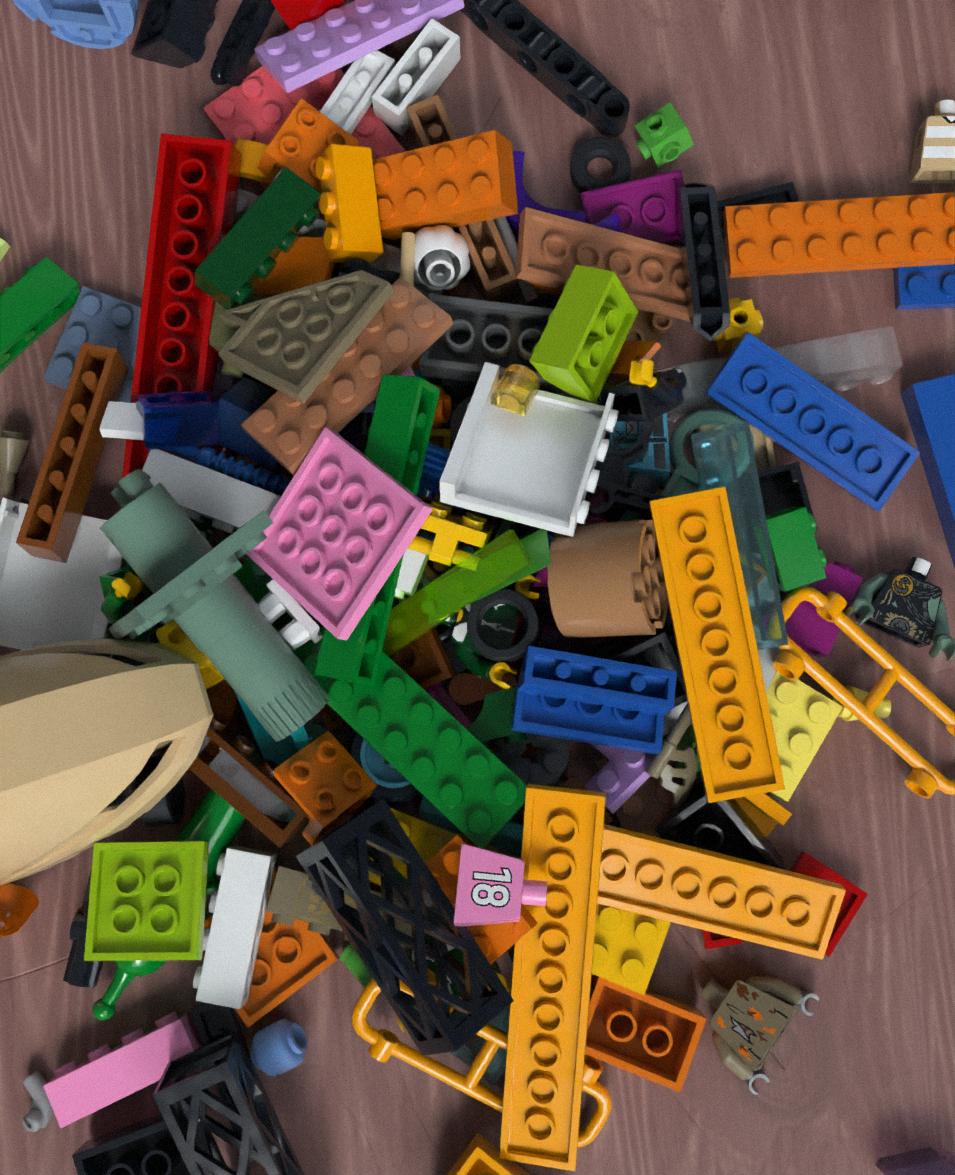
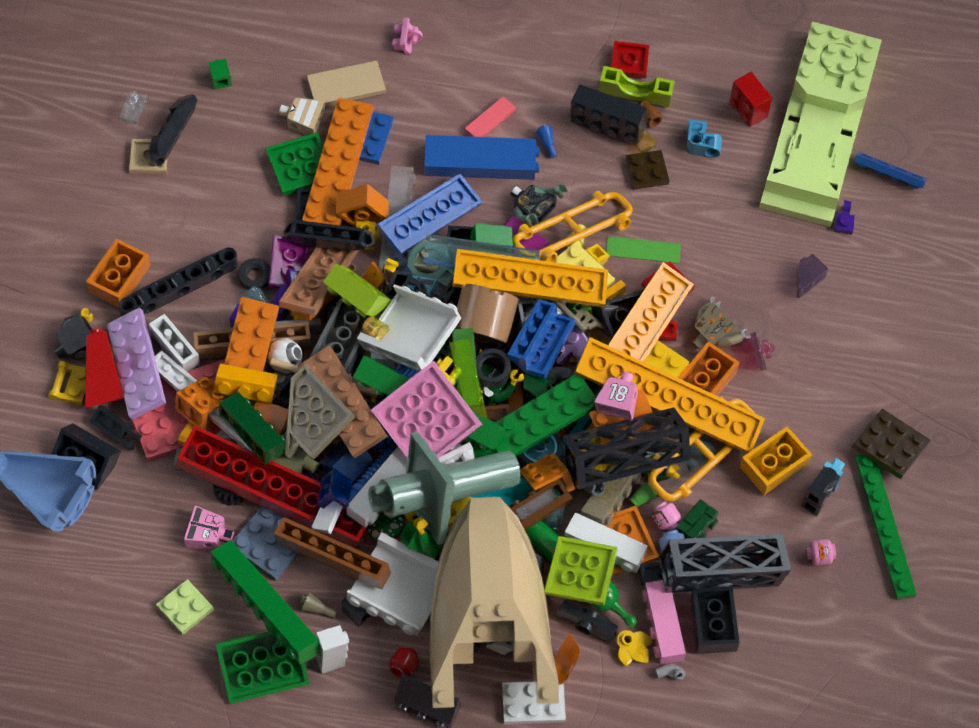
camera: 85 degrees left, 20 degrees down
bright green brick [635,102,694,168] -> none
none -> bright pink torso [184,506,234,550]
none -> clear light blue cone [245,286,270,304]
none -> green plate [265,132,324,196]
none -> orange brick [336,184,389,227]
none -> yellow brick [585,244,610,266]
none -> bright green sticker [606,236,681,263]
none -> yellow plate [616,630,653,666]
none -> bright pink head [652,501,681,531]
none -> dark green brick [676,499,719,539]
none -> clear pink hips [742,332,775,371]

